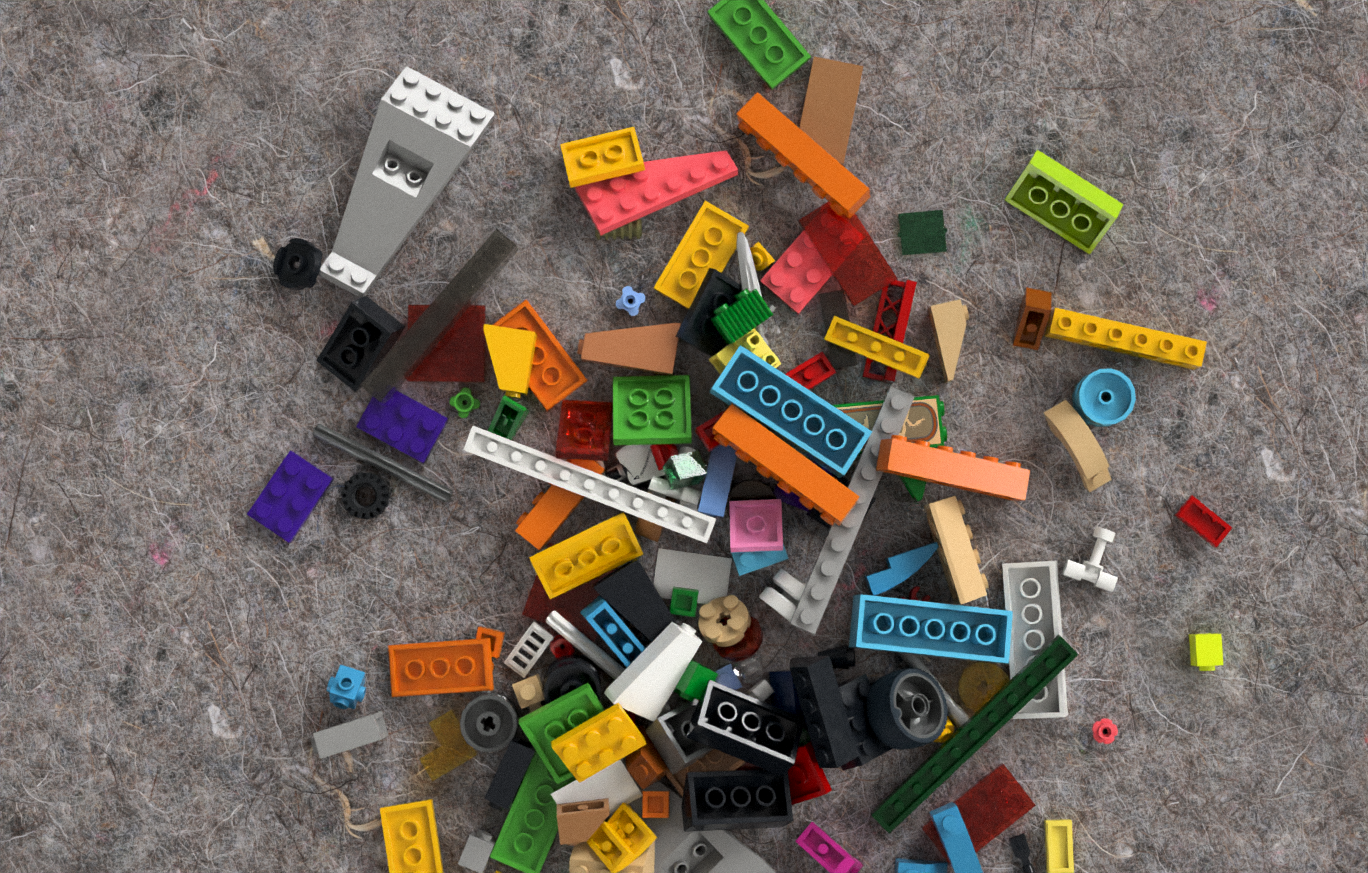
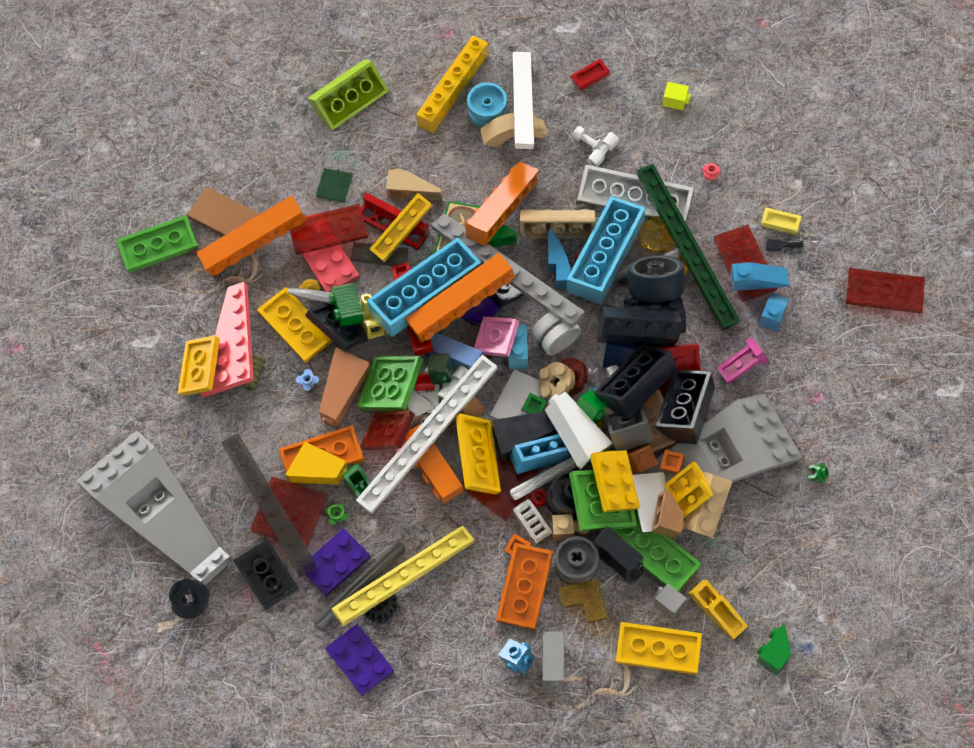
camera: 70 degrees left, 20 degrees down
dark orange slope [1013,287,1052,350] -> none
none -> light yellow tile [331,525,475,626]
none -> white tile [513,52,534,149]

